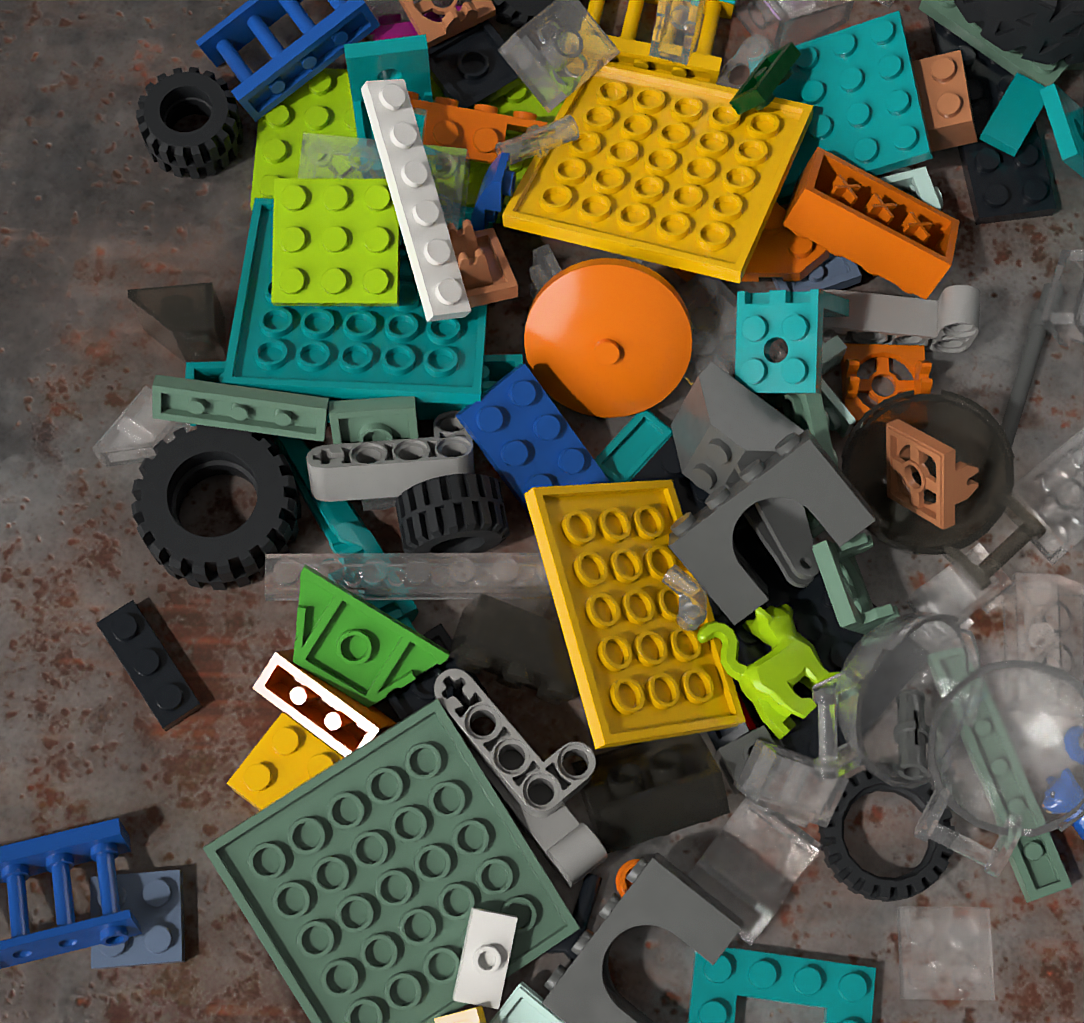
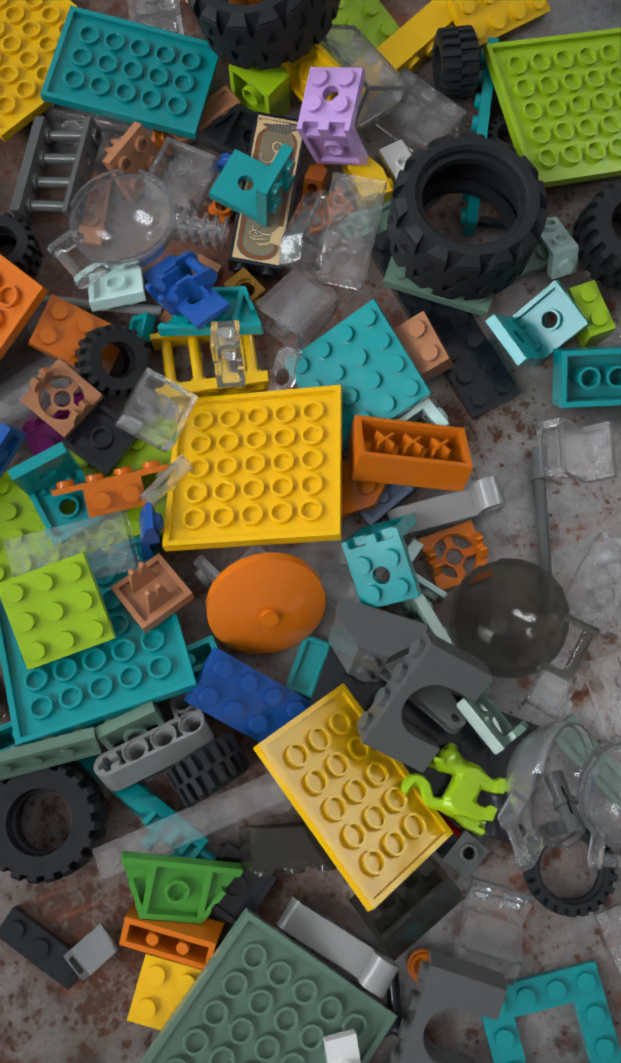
camera: 20 degrees left, 5 degrees up
white plate [361,79,471,322] -> none
light grey beam [434,668,596,818] -> none
clear arm [662,565,707,631] -> none
dark green plate [729,42,801,115] -> none
clear brick [735,739,849,828] -> none
nougat piece [886,419,979,530] -> none
teal tile [979,72,1045,157] -> none
none -> brick [63,924,119,981]

